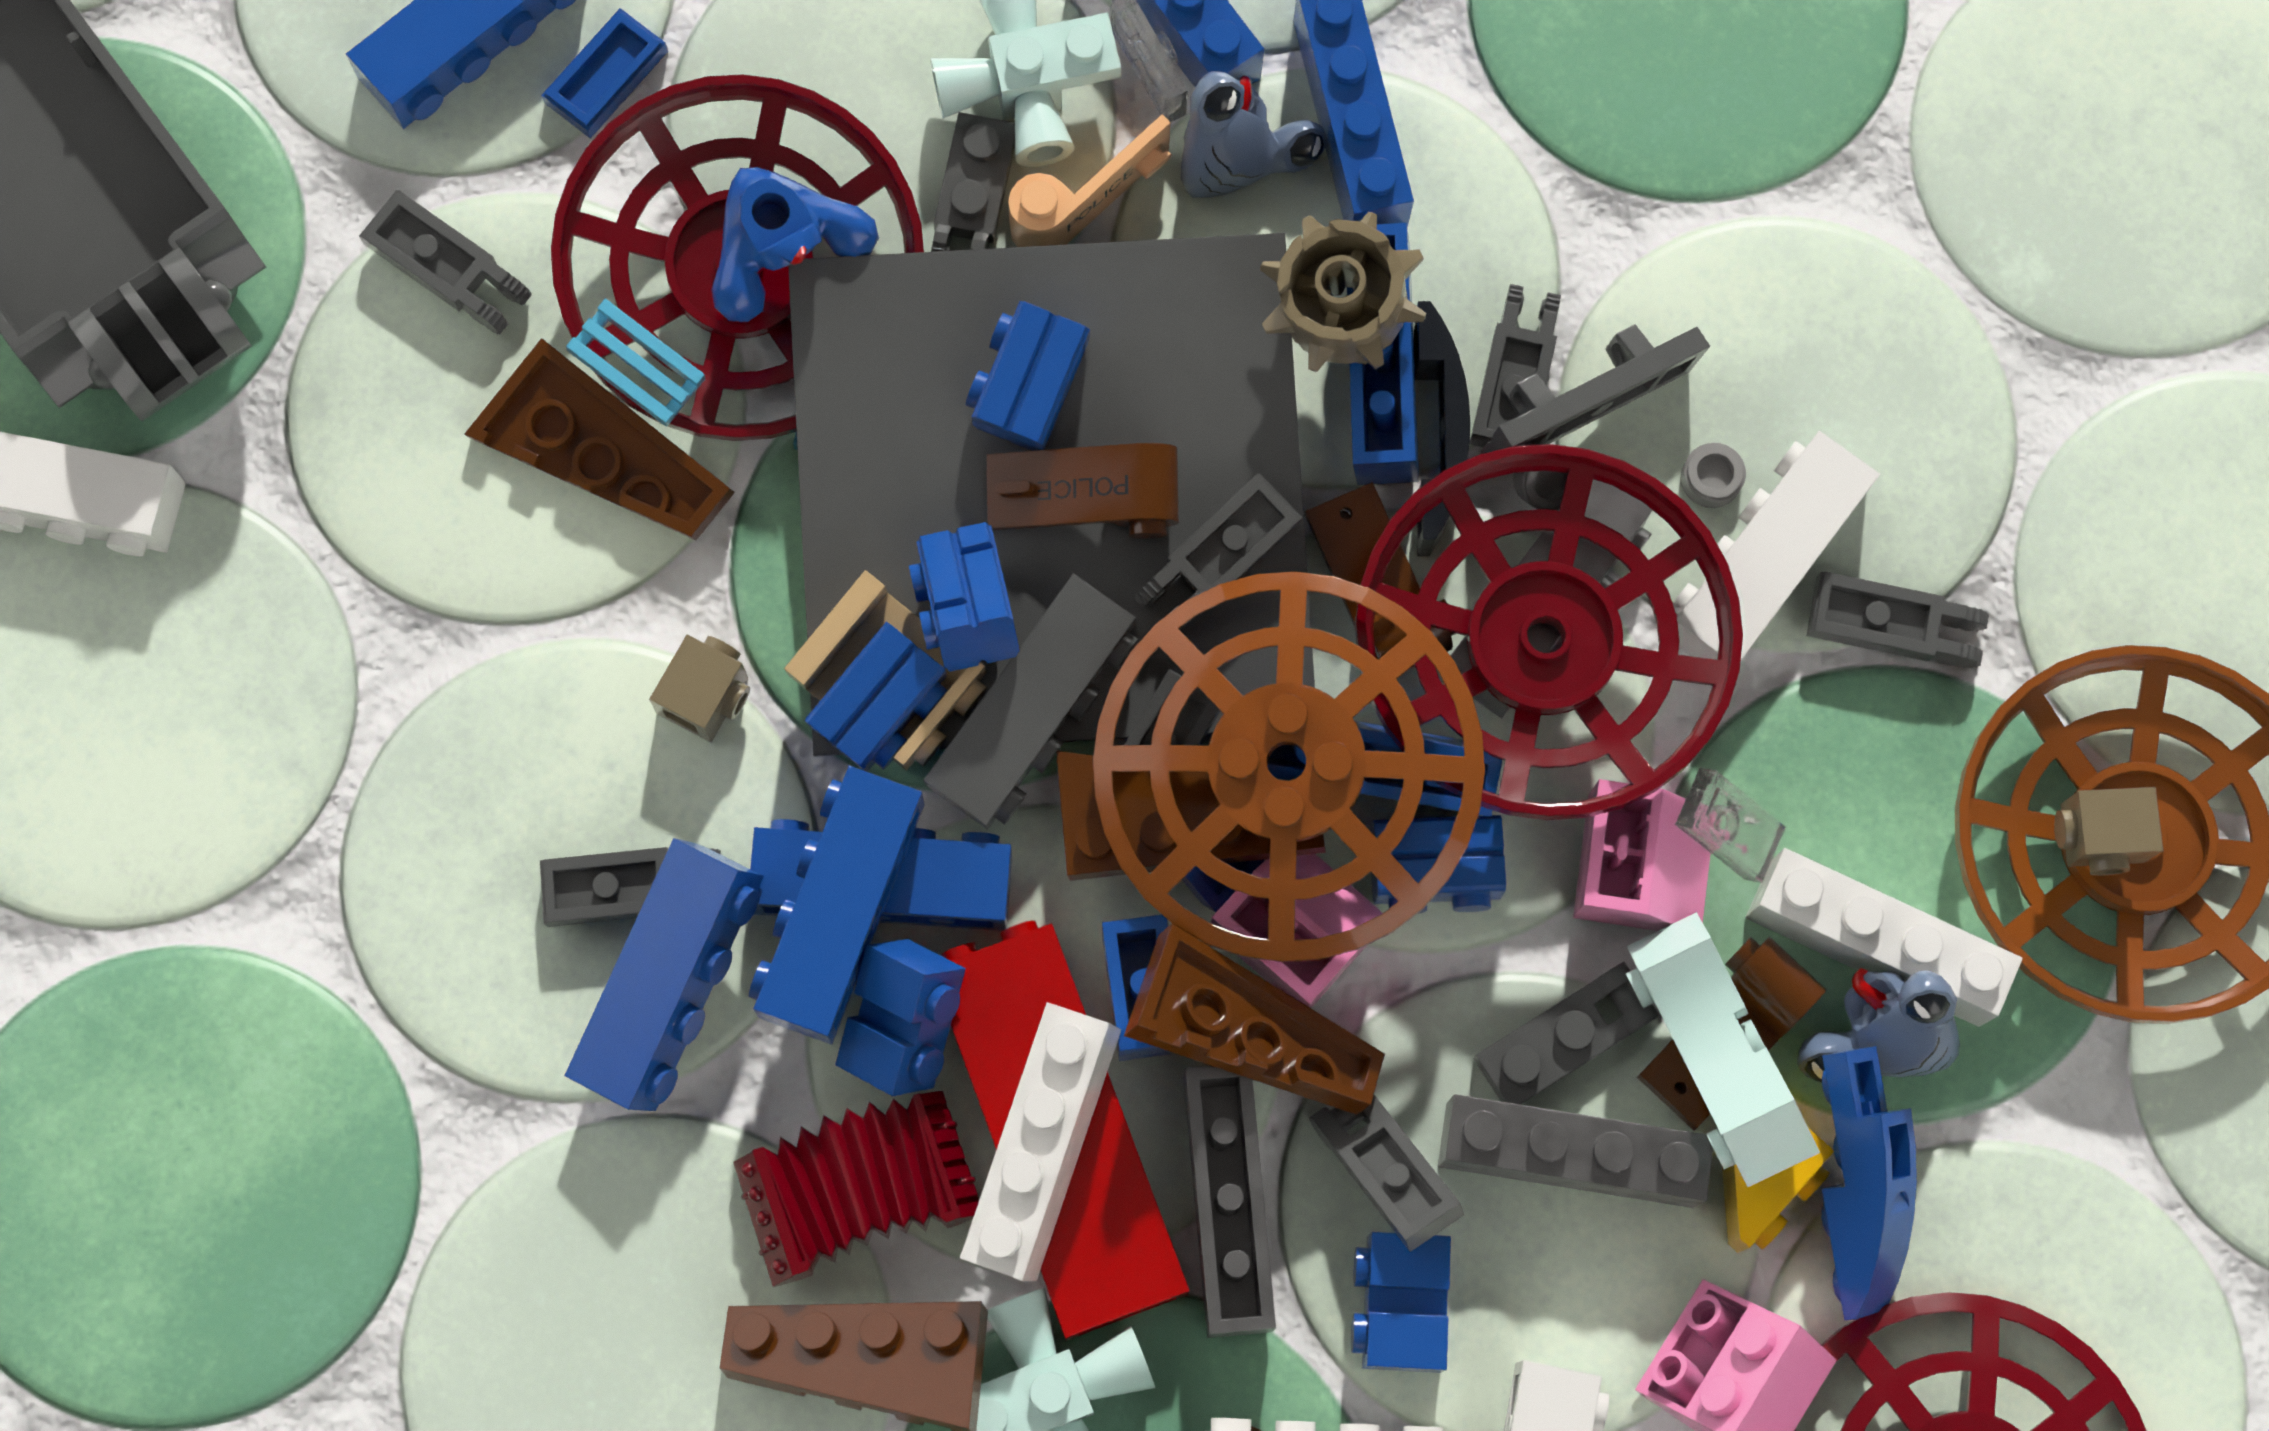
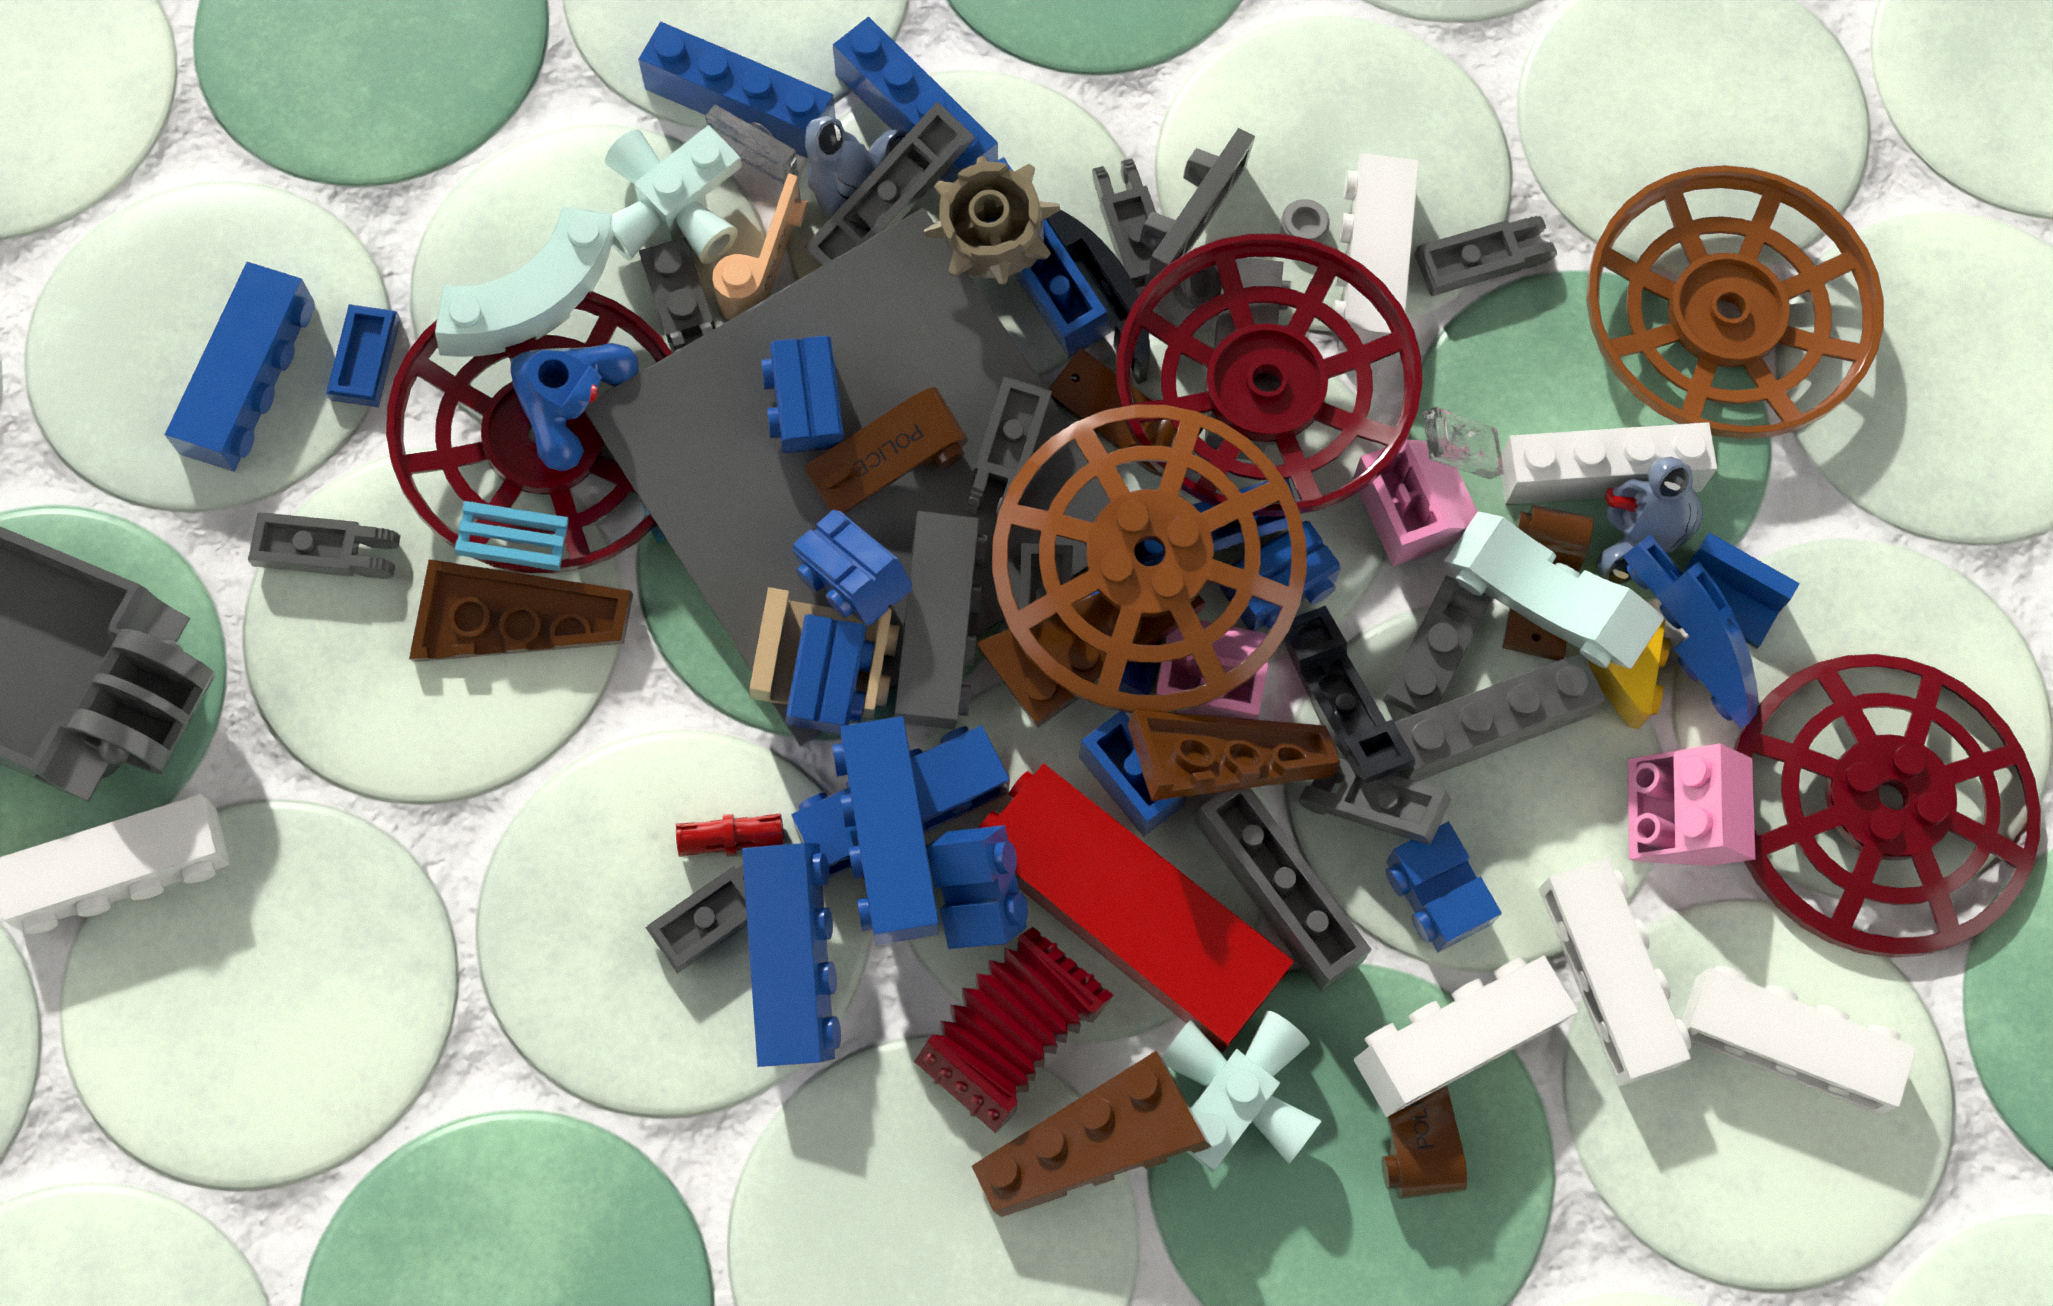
camera: 30 degrees left, 5 degrees down
dark tan brick [649,634,750,742] -> none
white brick [959,1002,1122,1281] -> none
dark tan brick [2054,787,2163,876] -> none
none -> light aqua brick [435,206,613,357]
none -> red pin [676,813,784,857]
none -> dark grey hinge [804,102,976,265]
none -> black slope [1284,605,1415,784]
none -> blue panel [1683,532,1800,649]

